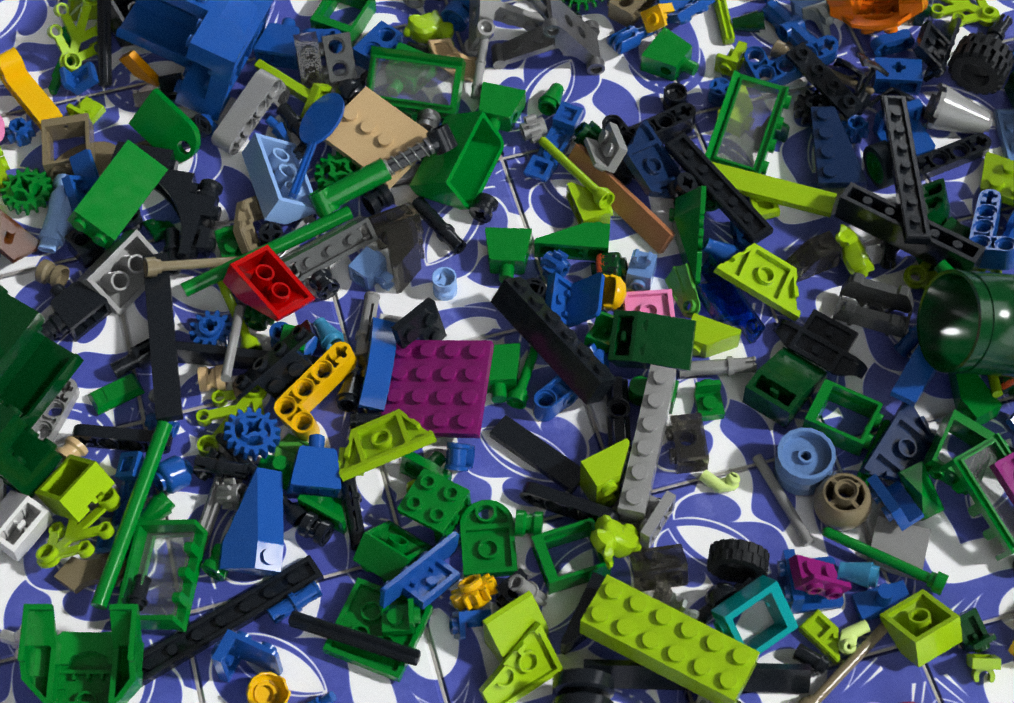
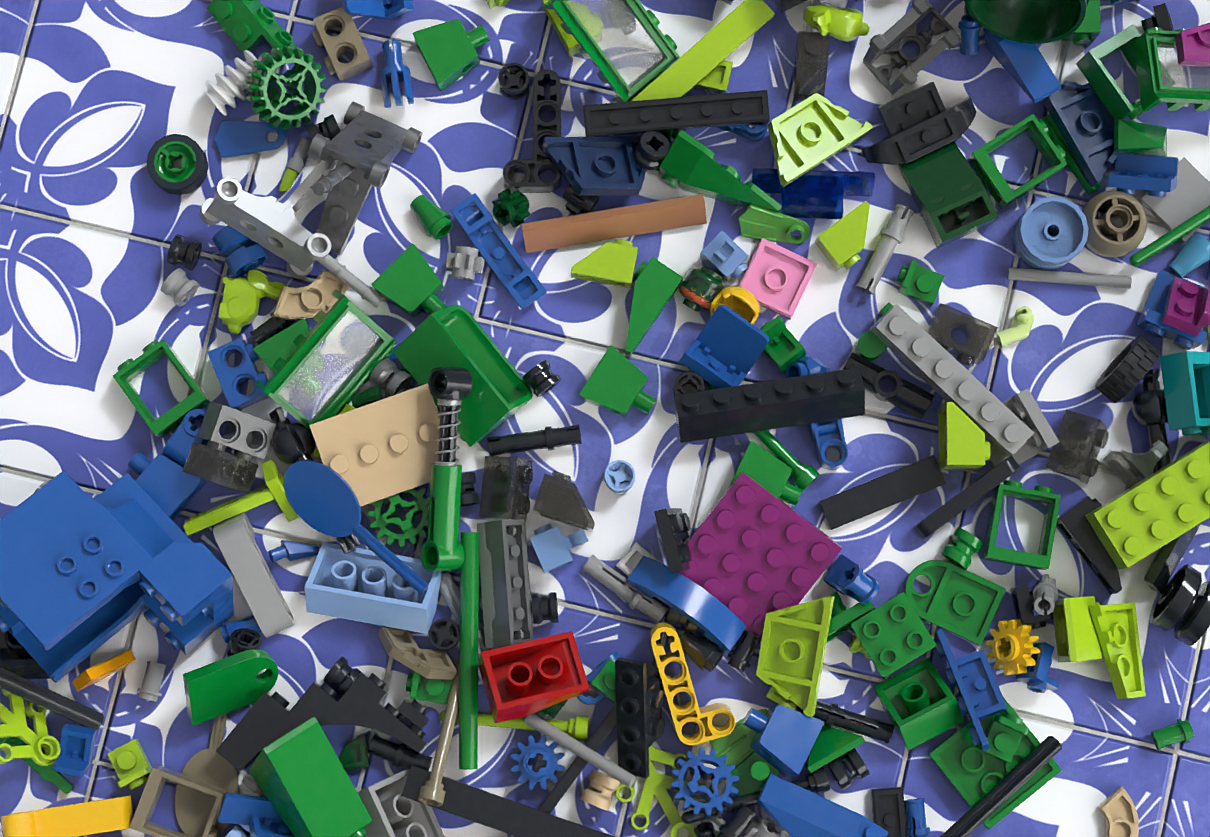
camera: 60 degrees left, 25 degrees up
black tile [158,72,183,100] -> none
black pin [277,103,303,141] -> none
dark azure cone [312,317,344,351] -> none
lime piece [538,137,615,209] -> none
blue gear [540,249,571,278] -> none
light grey bracket [584,122,628,173] -> none
lime animal [590,515,642,569] -> none
dark green slope [608,310,697,371] -> none
yellow bracket [640,3,674,33] -> none
blue cone [702,237,740,264] -> none
blue wheel [708,77,730,107] -> none

